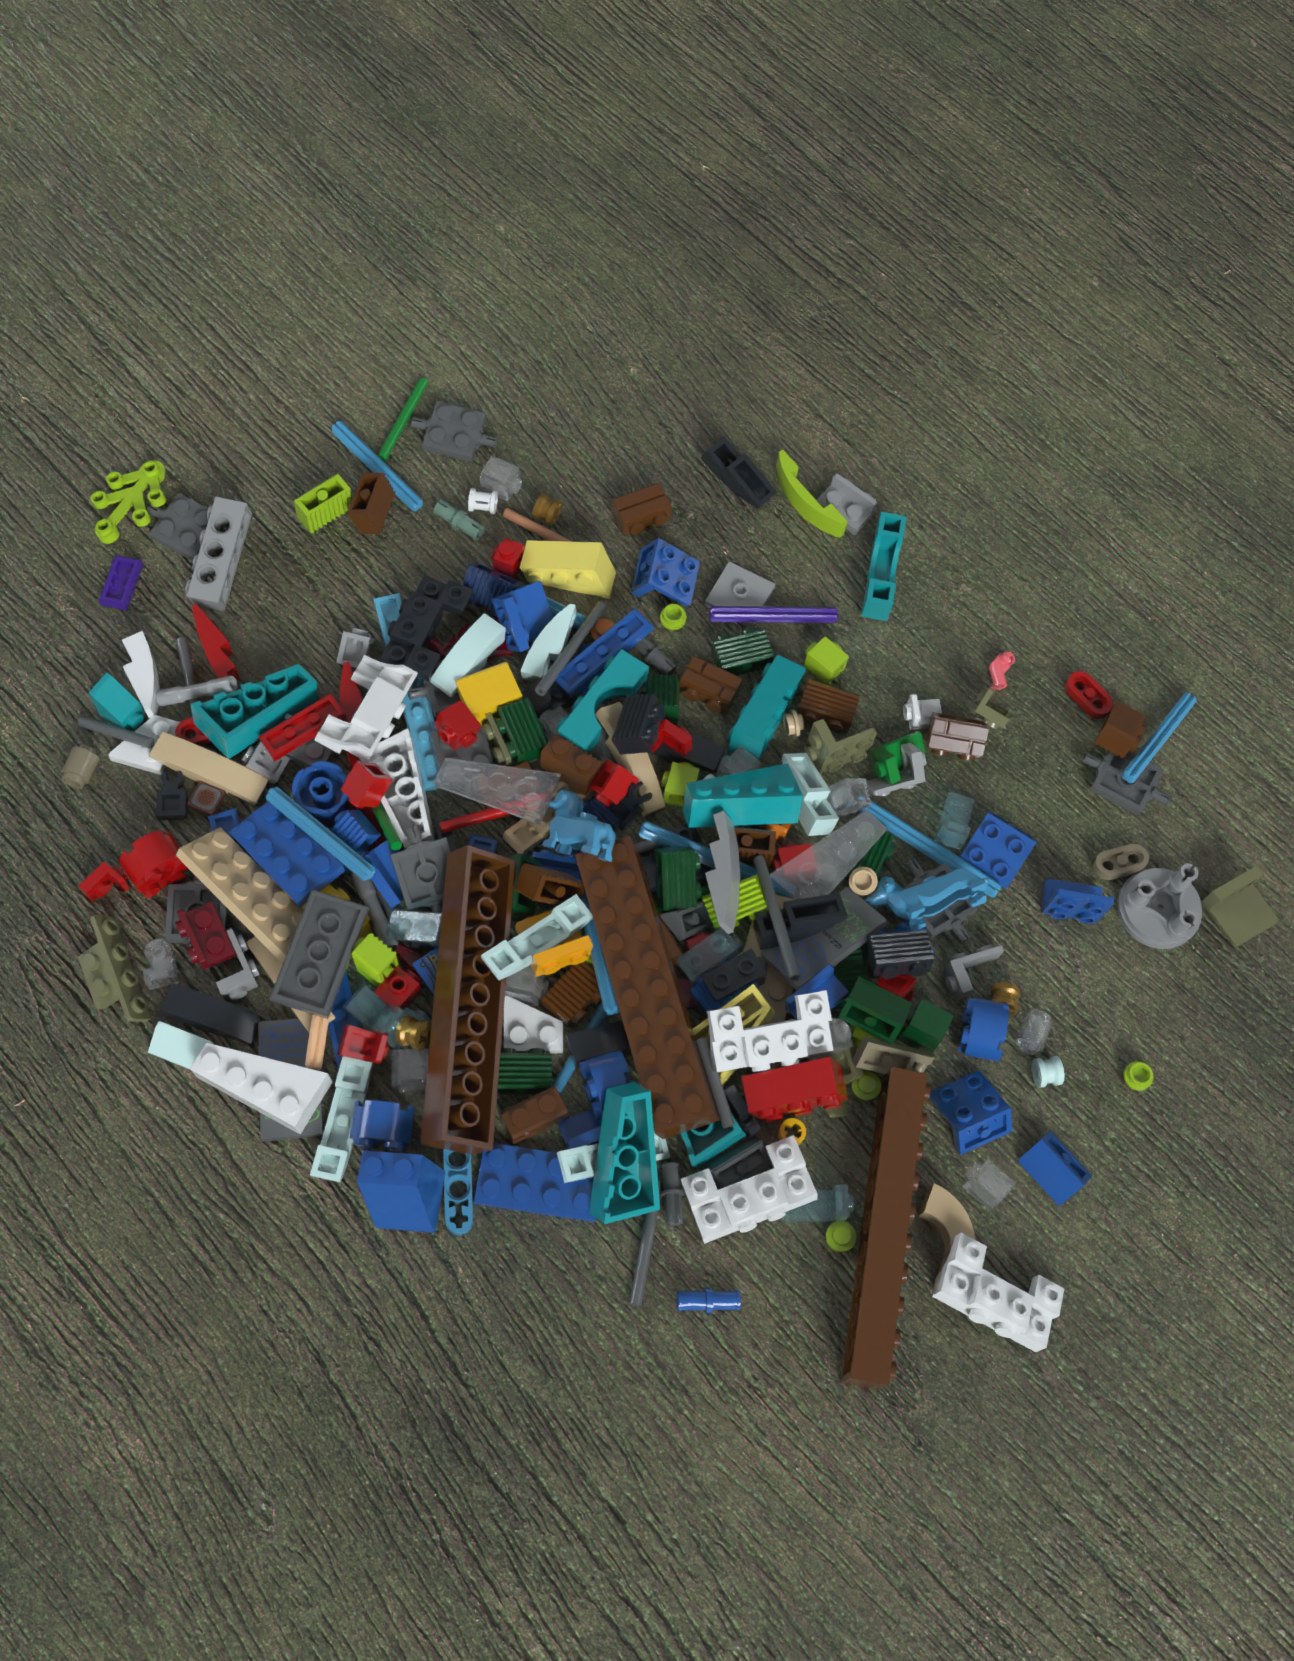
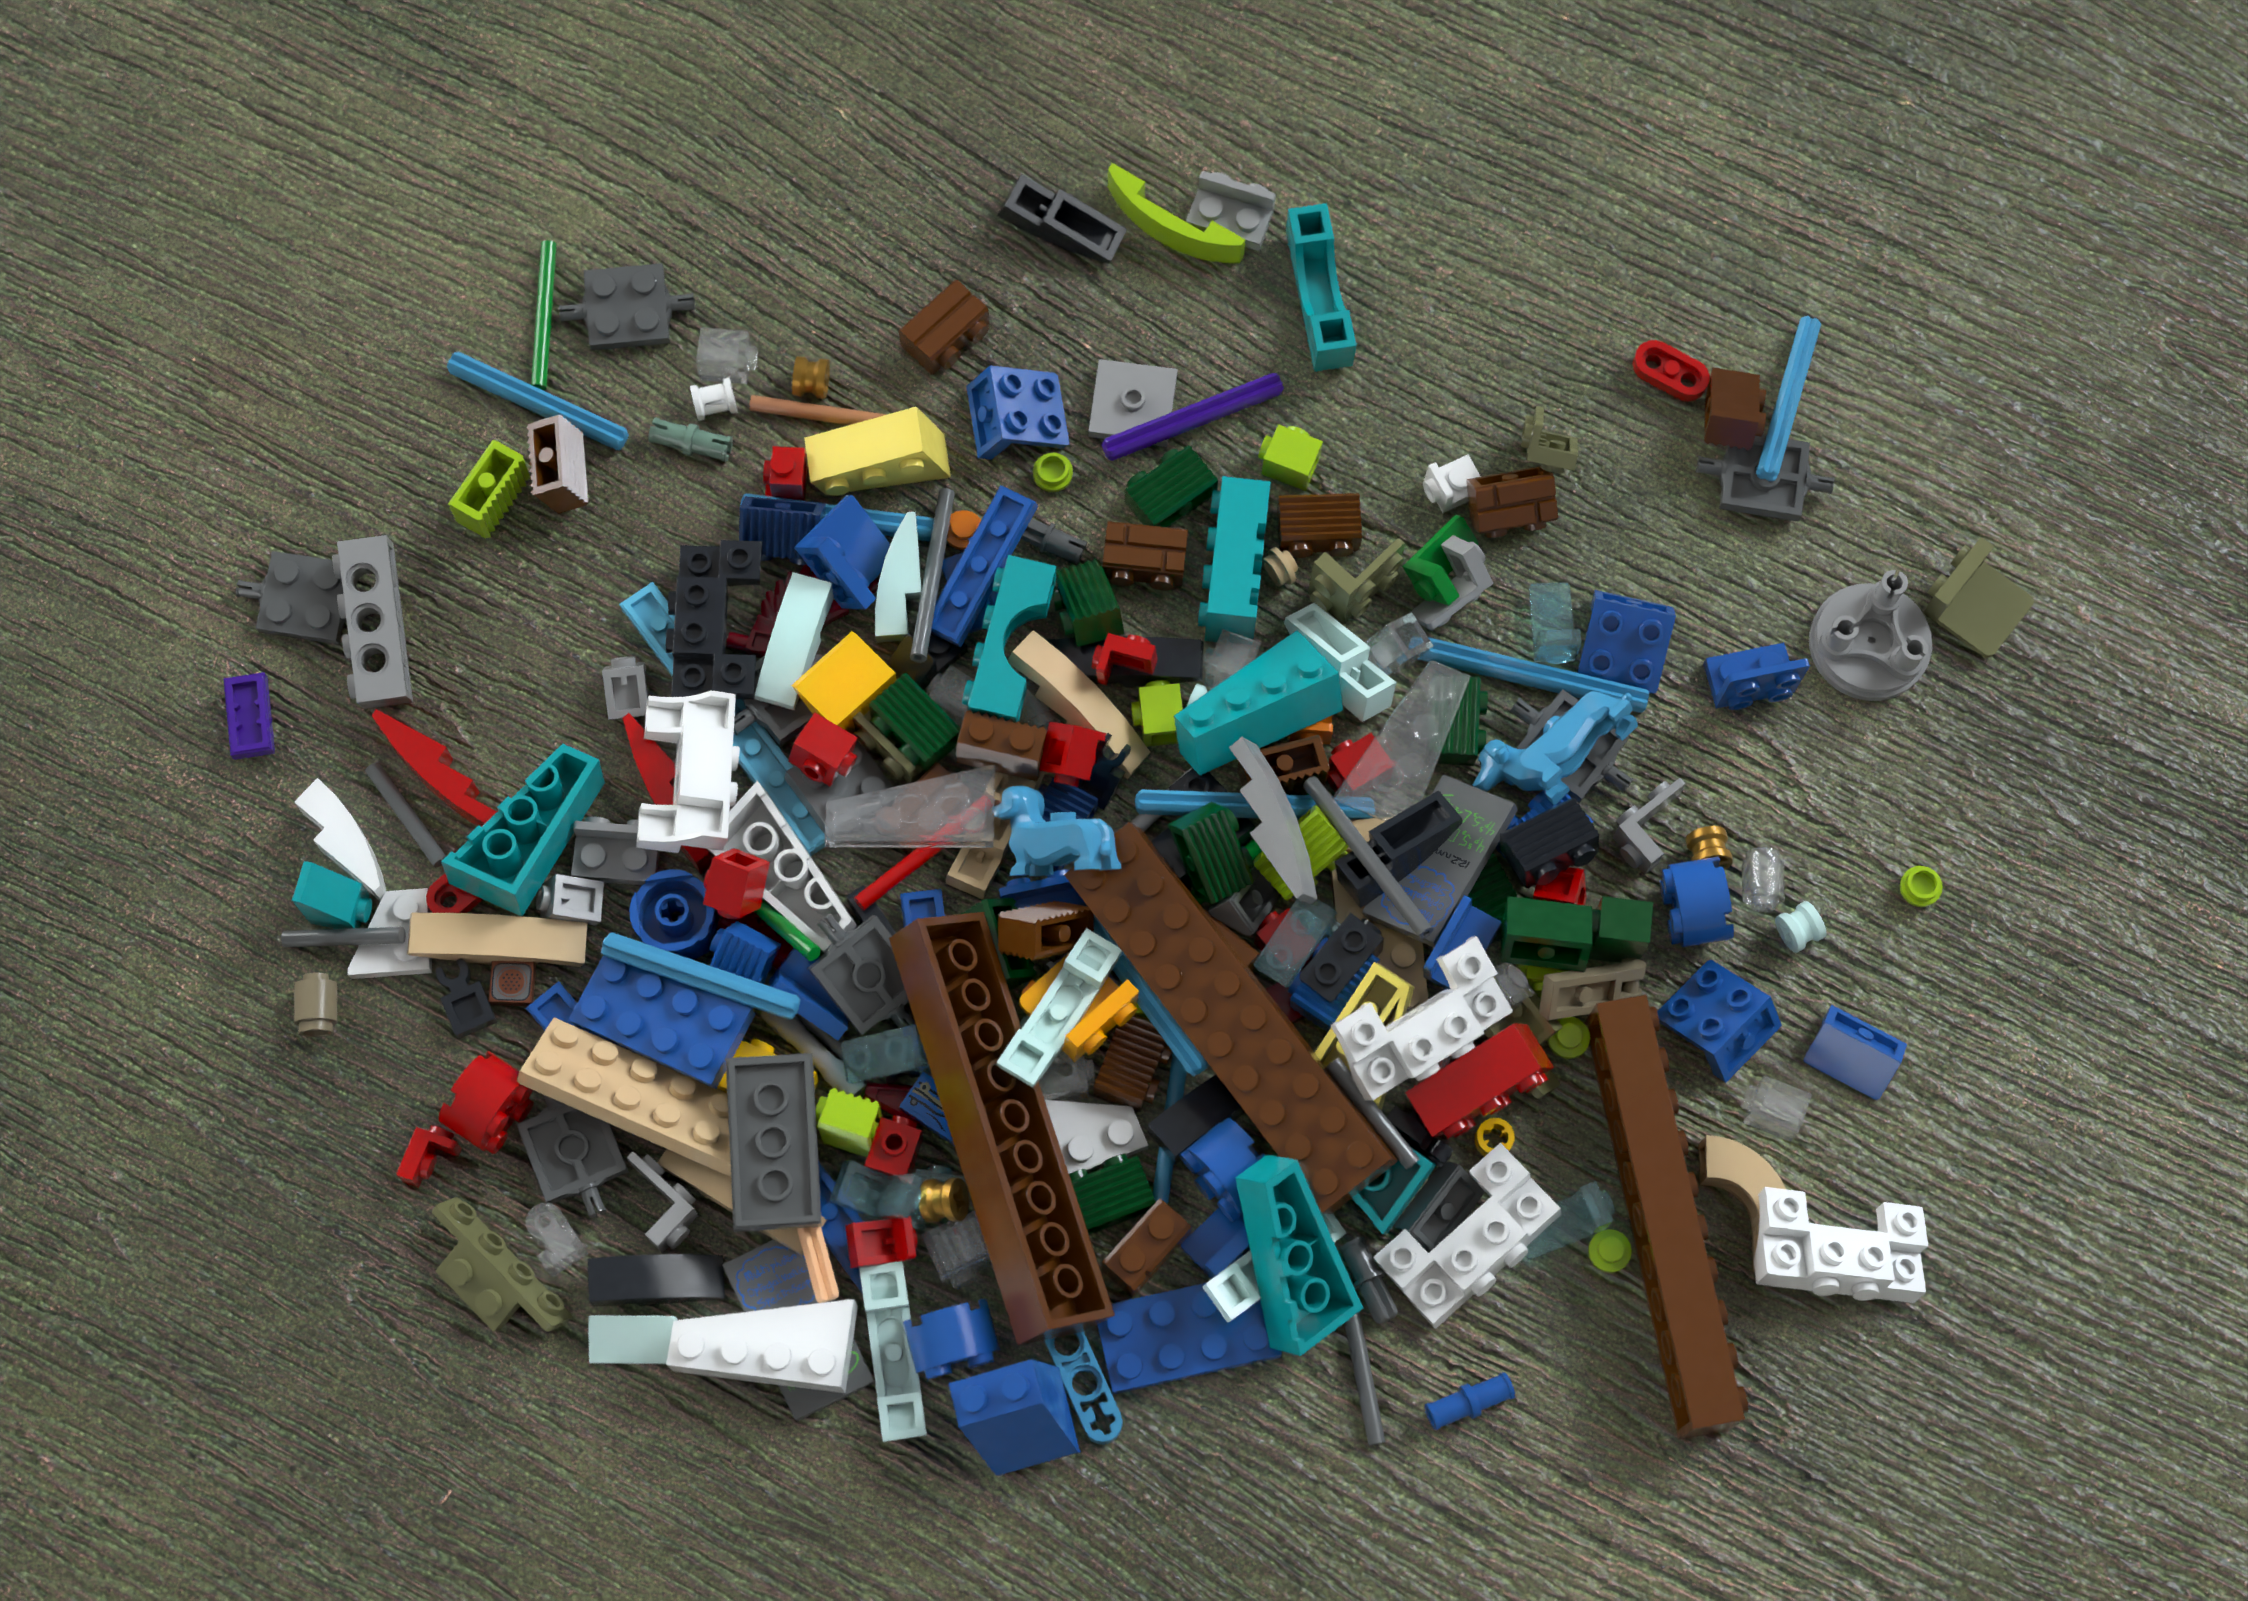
camera: 15 degrees left, 5 degrees up
lime plant [90,460,166,544] -> none
light grey piece [156,676,238,706] -> none
dark red bracket [175,902,236,970] -> none
red tile [258,693,347,762] -> none
black brick [611,693,665,755] -> none
tan plate [849,867,878,895] -> none
coral arm [989,651,1015,690] -> none
dark tan plate [1093,844,1149,880] -> none

